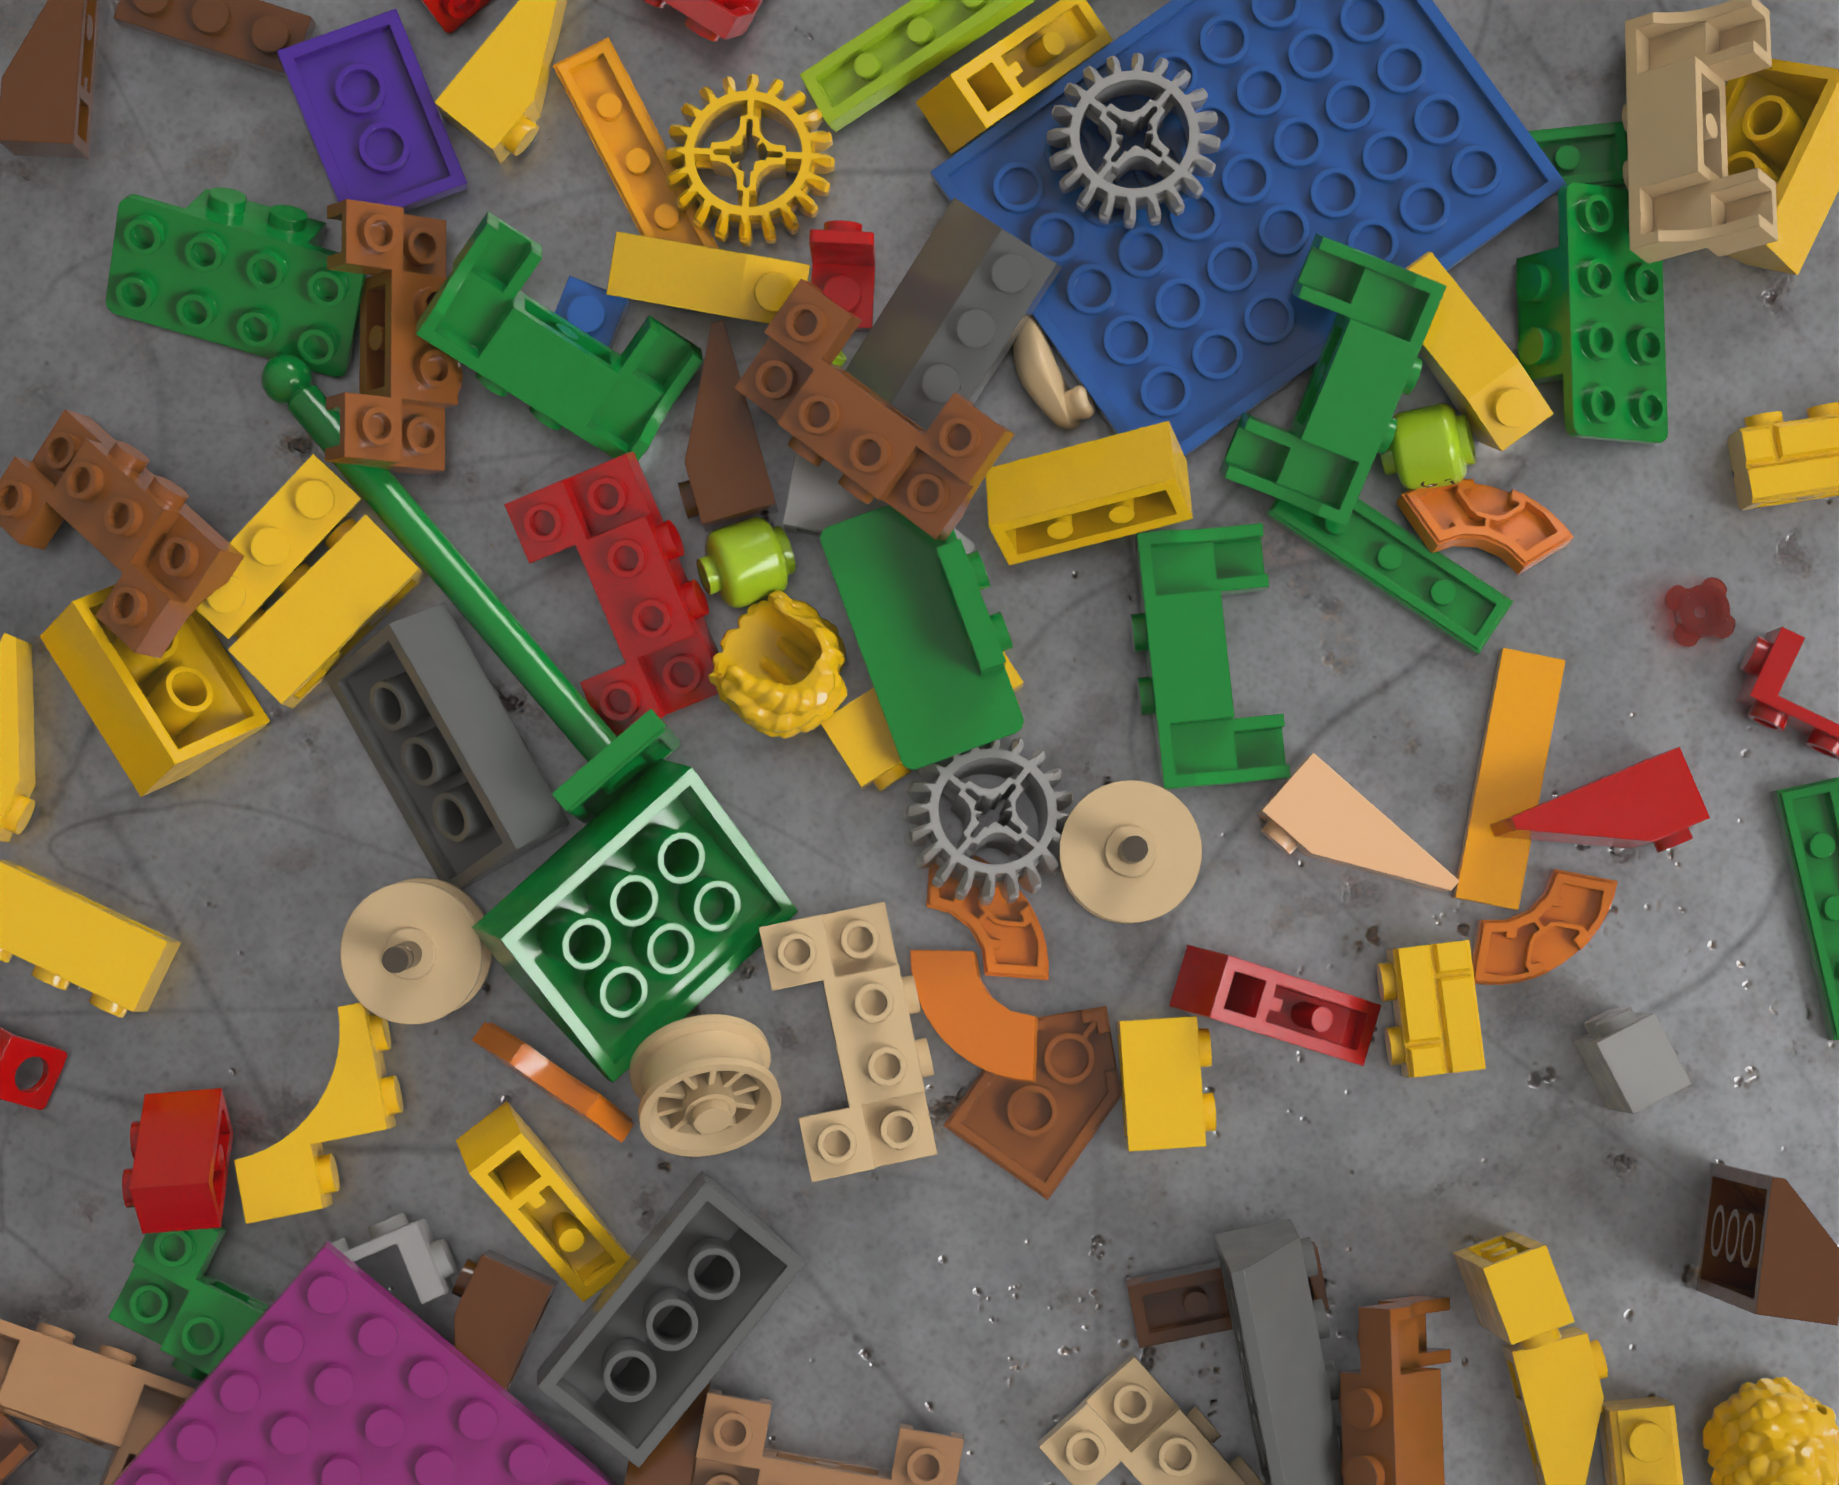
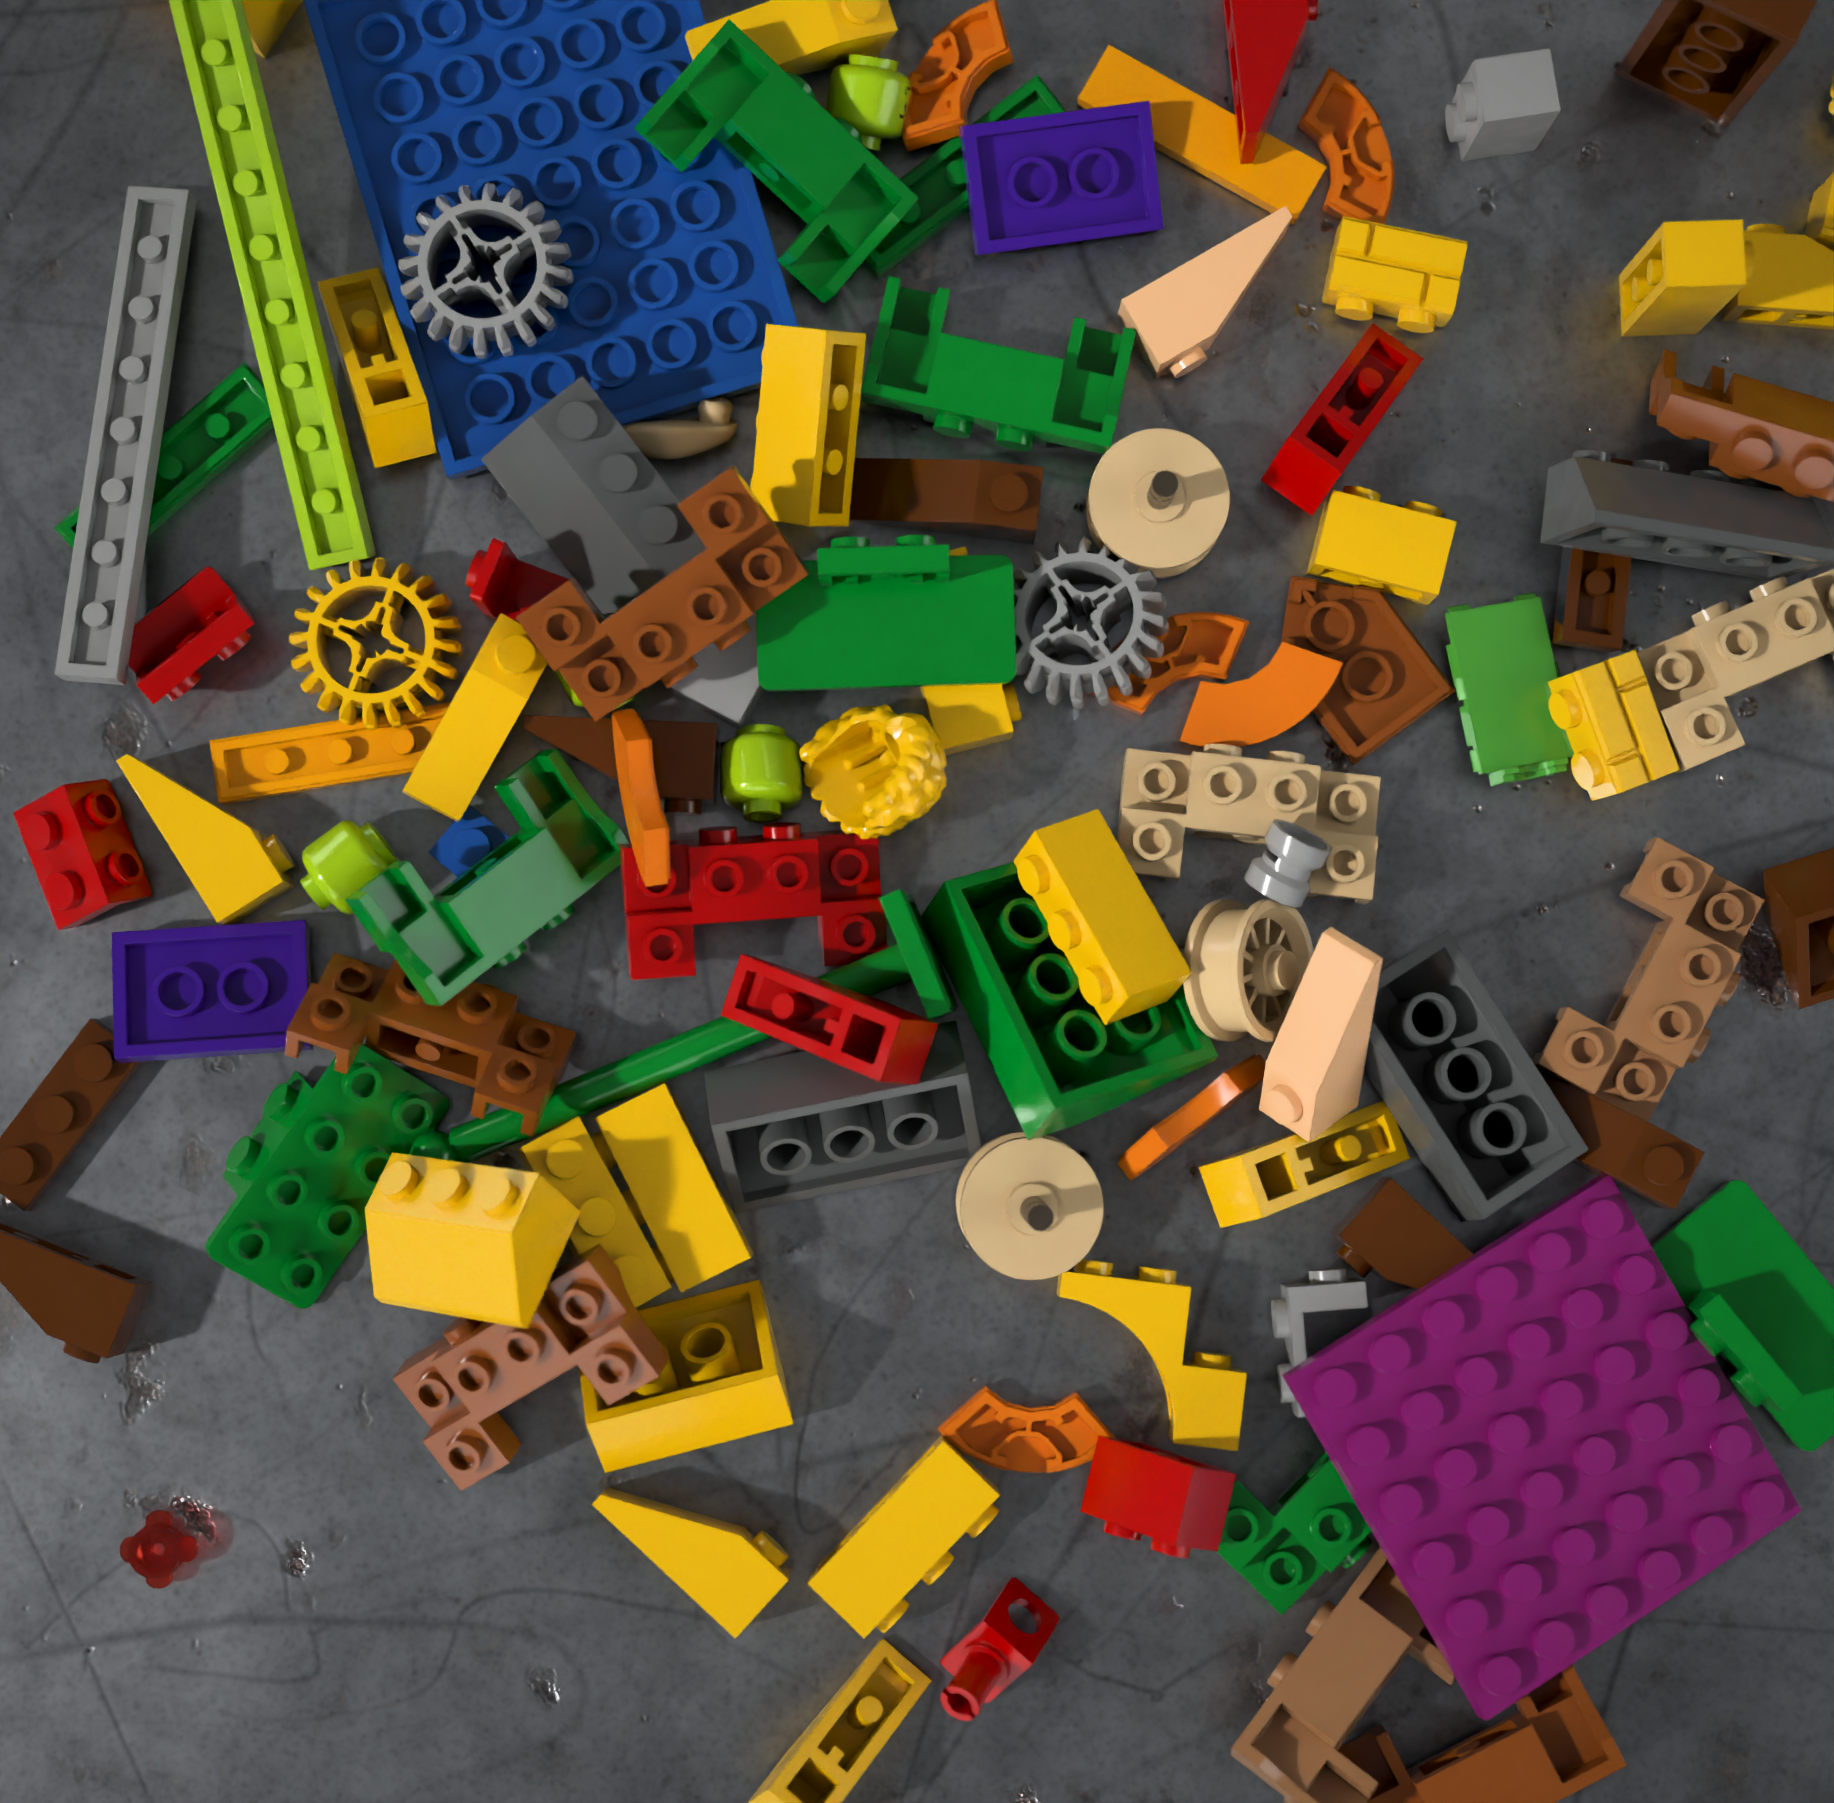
camera: 75 degrees left, 0 degrees up
none -> lime head [300,820,399,915]
none -> yellow slope [365,1152,581,1329]
none -> orange tile [612,708,670,887]
none -> red slope [721,954,939,1085]
none -> reddish brown slope [849,458,1044,544]
none -> orange tile [937,1385,1116,1473]
none -> dark purple plate [959,101,1164,255]
none -> yellow brick [1013,809,1192,1025]
none -> light grey wheel [1244,819,1332,908]
none -> light nougat slope [1259,927,1383,1142]
none -> bright green piece [1445,592,1574,787]
none -> yellow brick [1548,649,1680,801]

